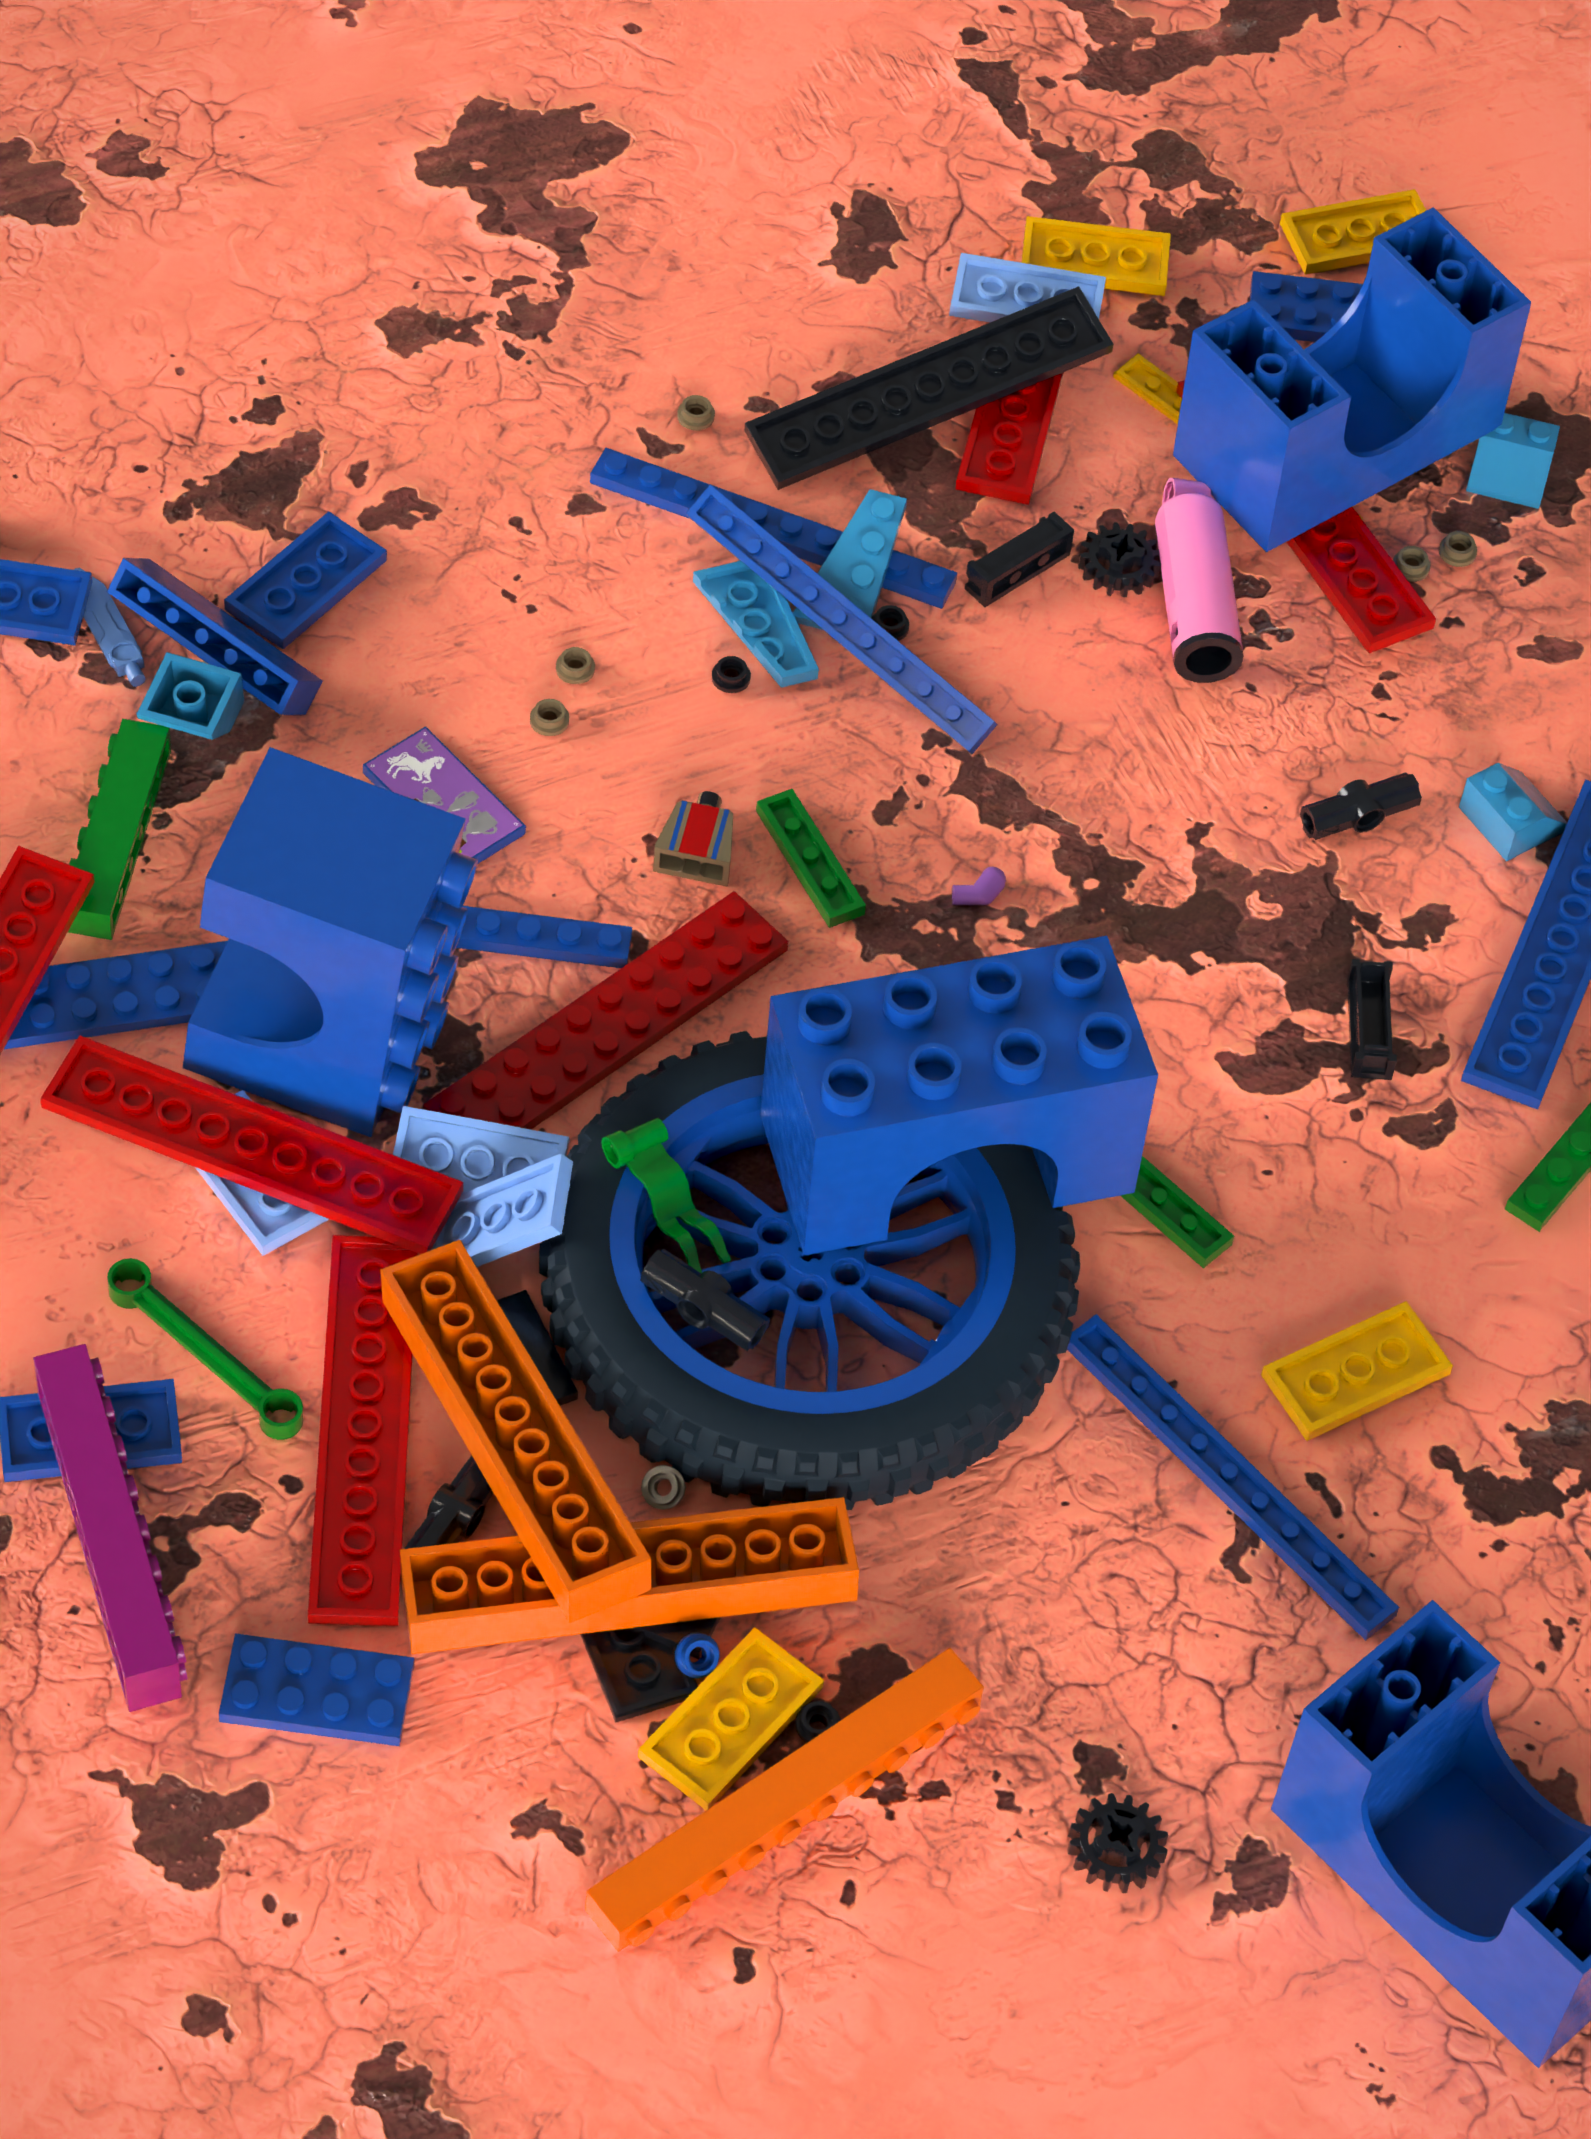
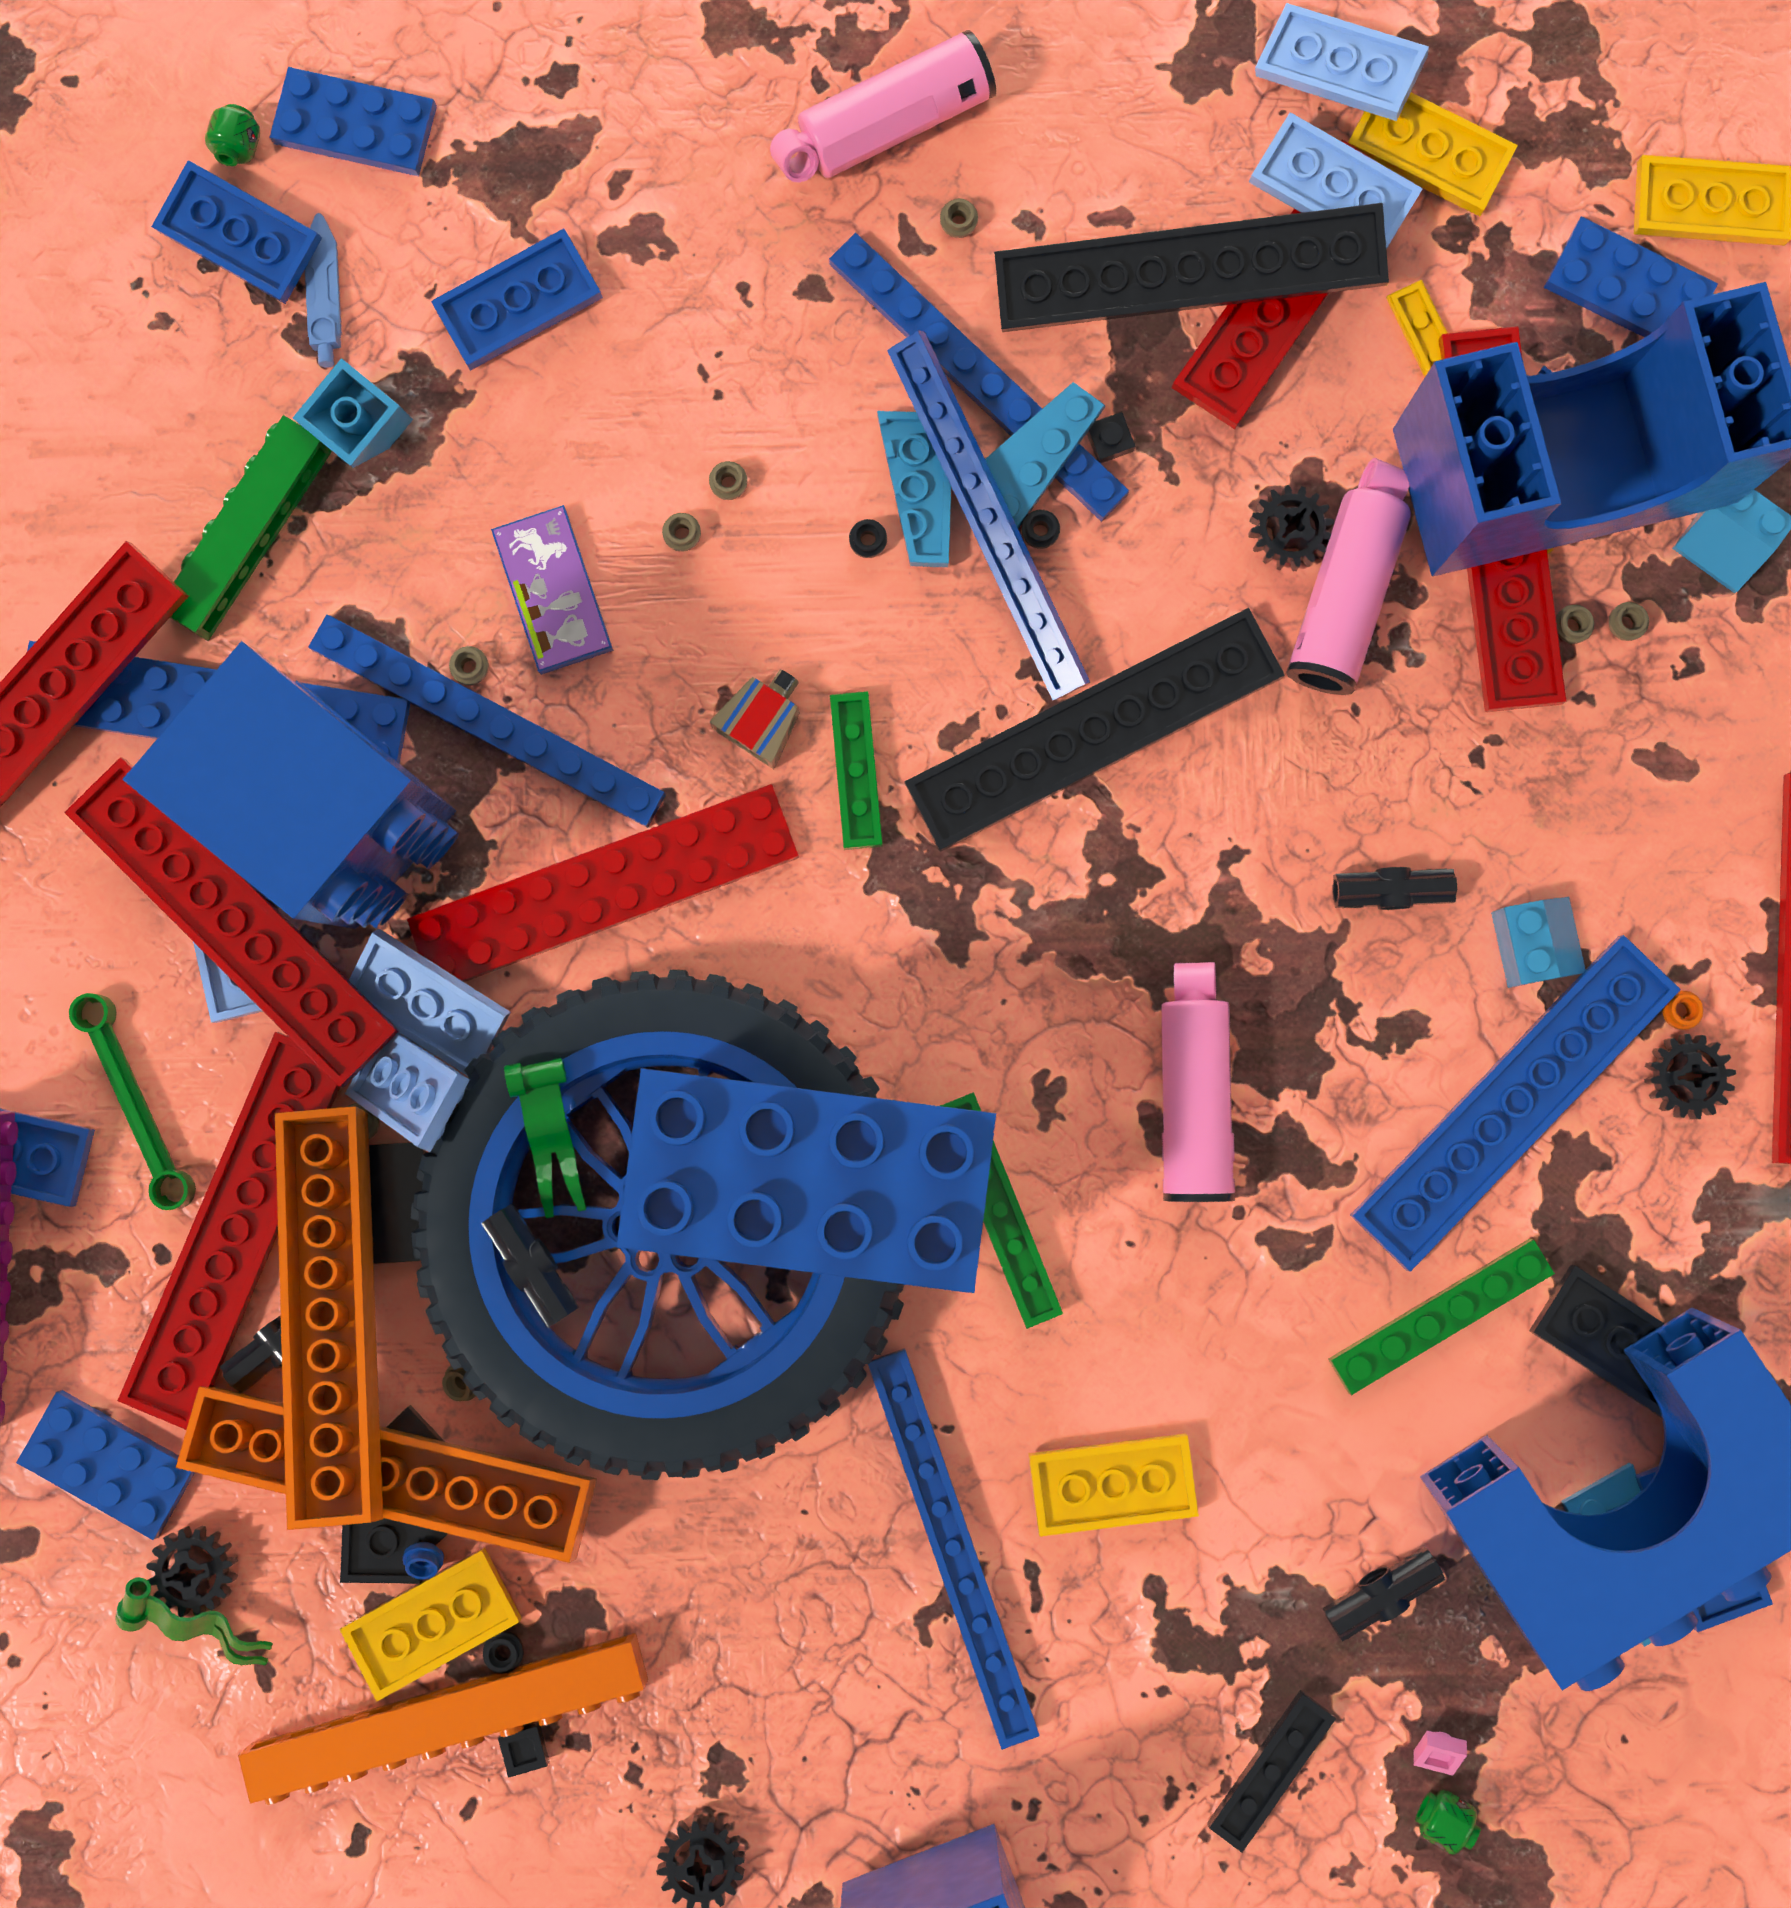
camera: 30 degrees right, 30 degrees up
blue brick [107,558,323,715] -> none
medium lavender arm [952,866,1006,905] -> none
black container [965,512,1074,607] -> none
black container [1347,959,1397,1080] -> none
none -> green flag [115,1577,273,1666]
none -> black gear [146,1526,238,1617]
none -> blue plate [269,67,437,177]
none -> black plate [498,1723,550,1778]
none -> bright pink piece [770,30,996,183]
none -> black plate [904,607,1285,852]
none -> black plate [1086,412,1136,463]
none -> bright pink piece [1162,962,1235,1202]
none -> light blue plate [1255,3,1429,121]

